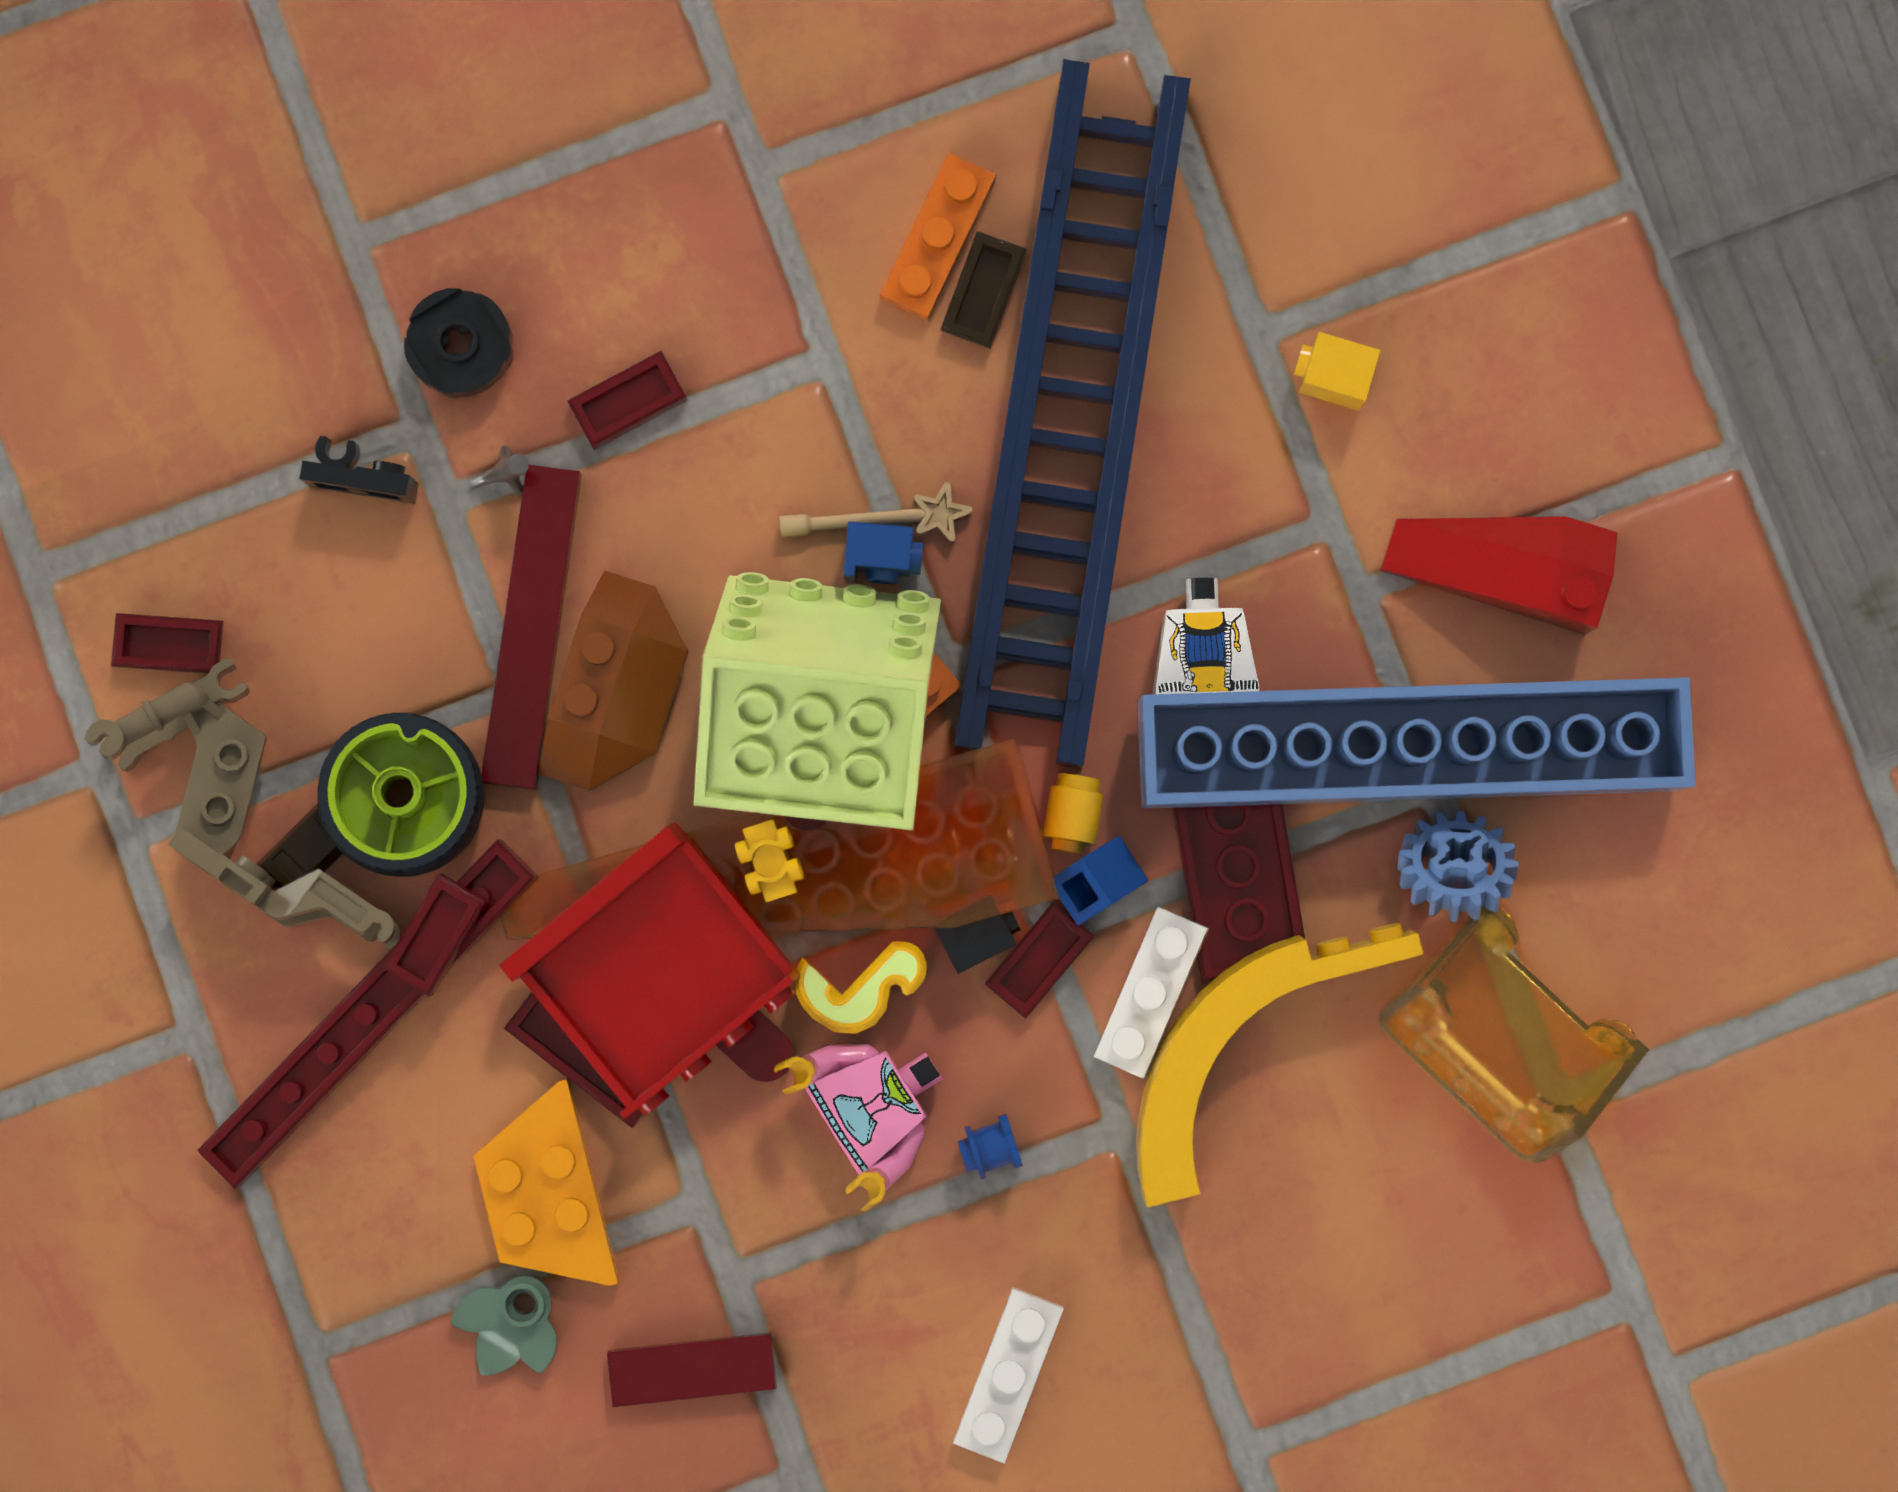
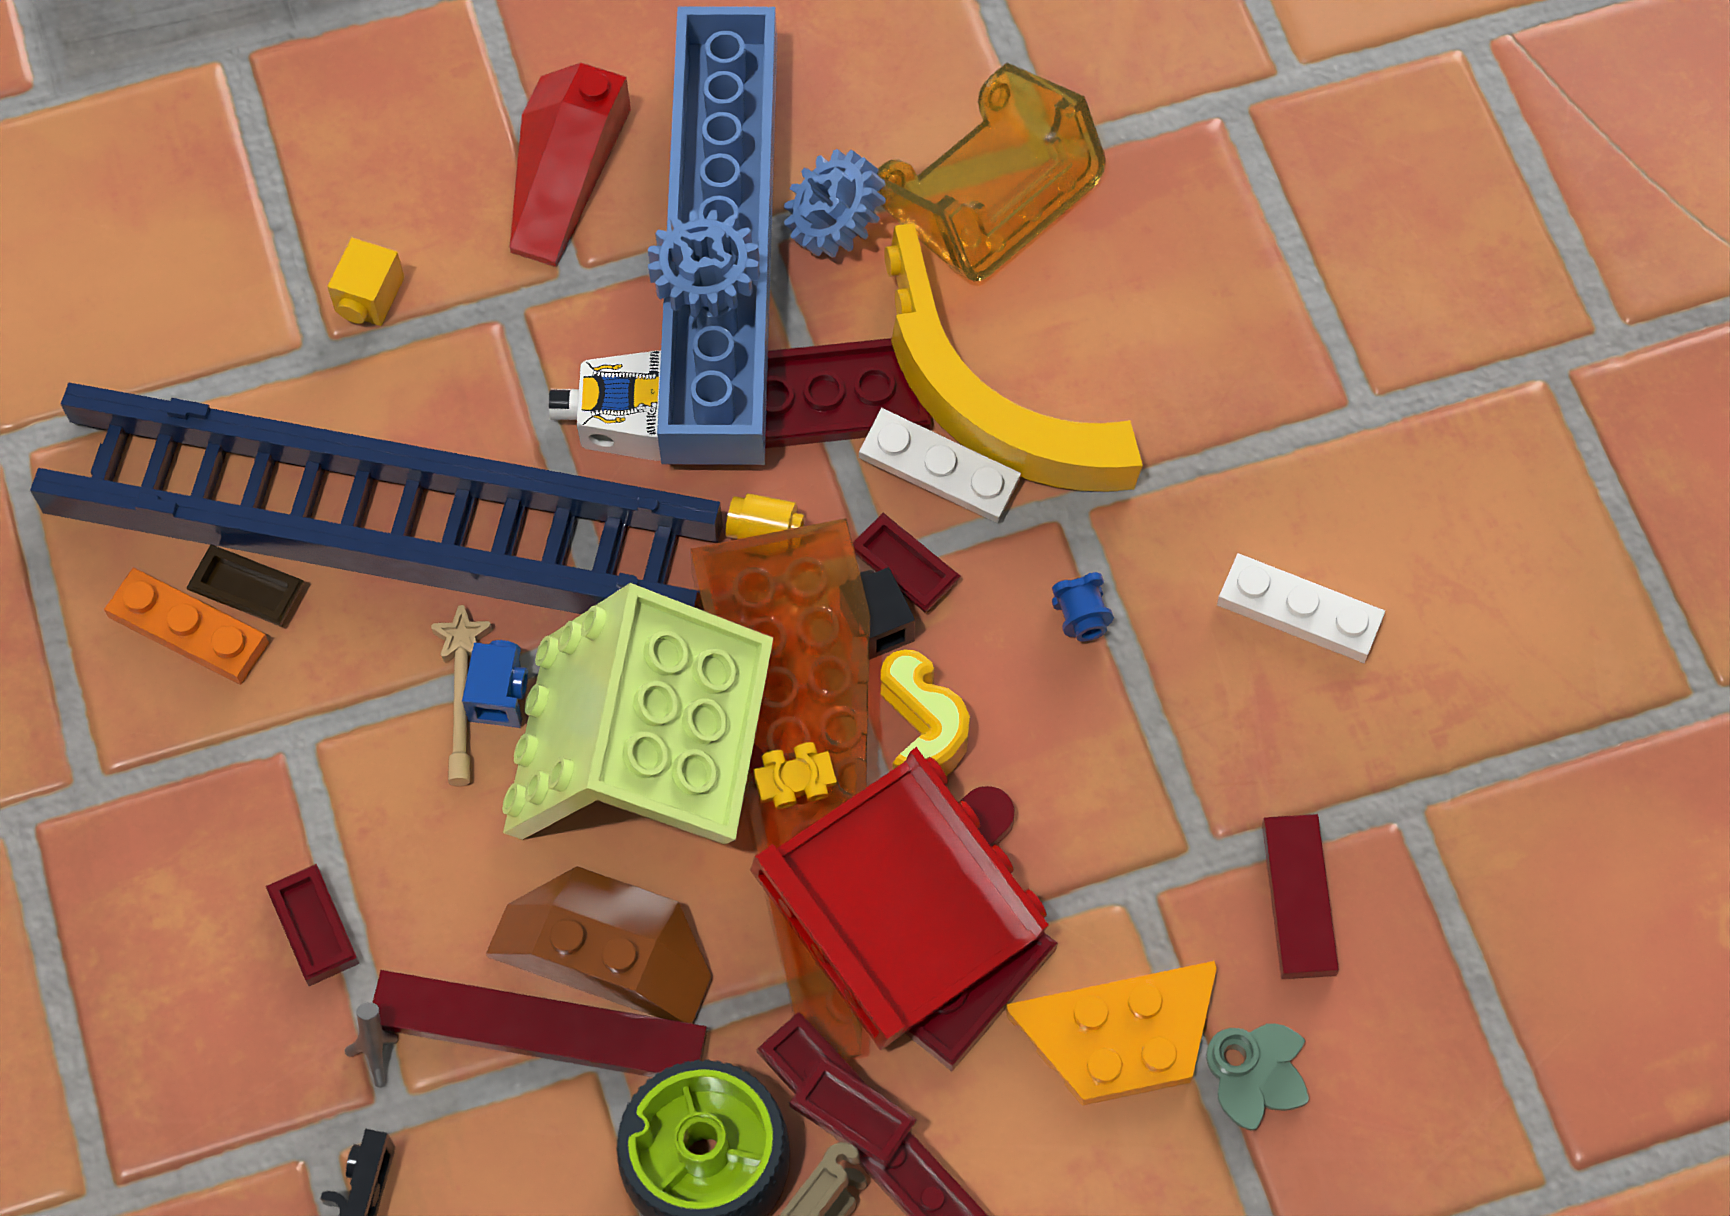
camera: 90 degrees left, 20 degrees down
black plate [404,288,514,398] -> none
bright pink torso [774,1043,943,1212] -> none
blue brick [1049,835,1149,926] -> none
none -> medium blue gear [648,209,760,317]

